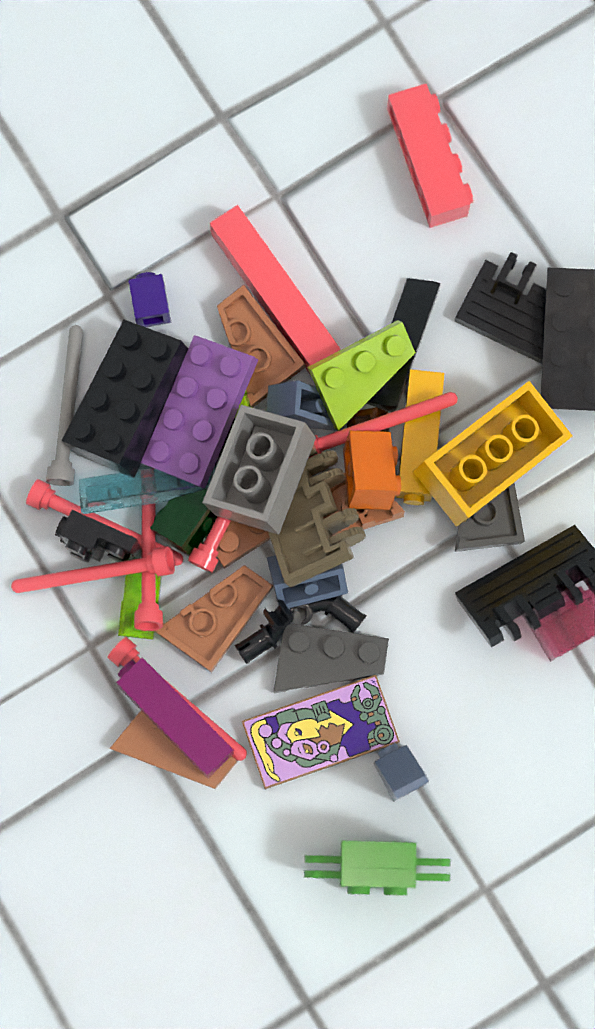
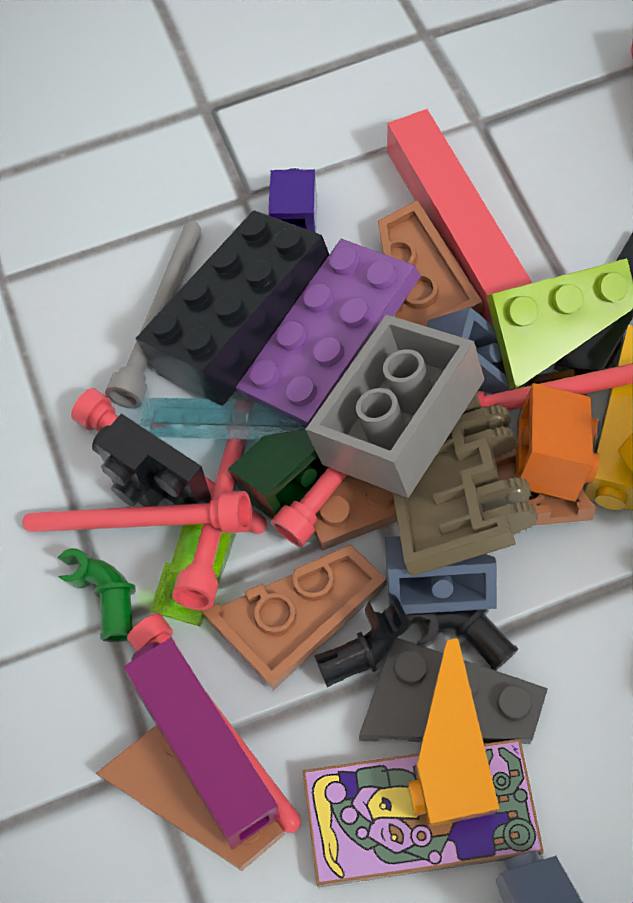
camera: 15 degrees right, 15 degrees down
none -> green piece [58,548,136,642]
none -> light orange slope [407,638,499,828]

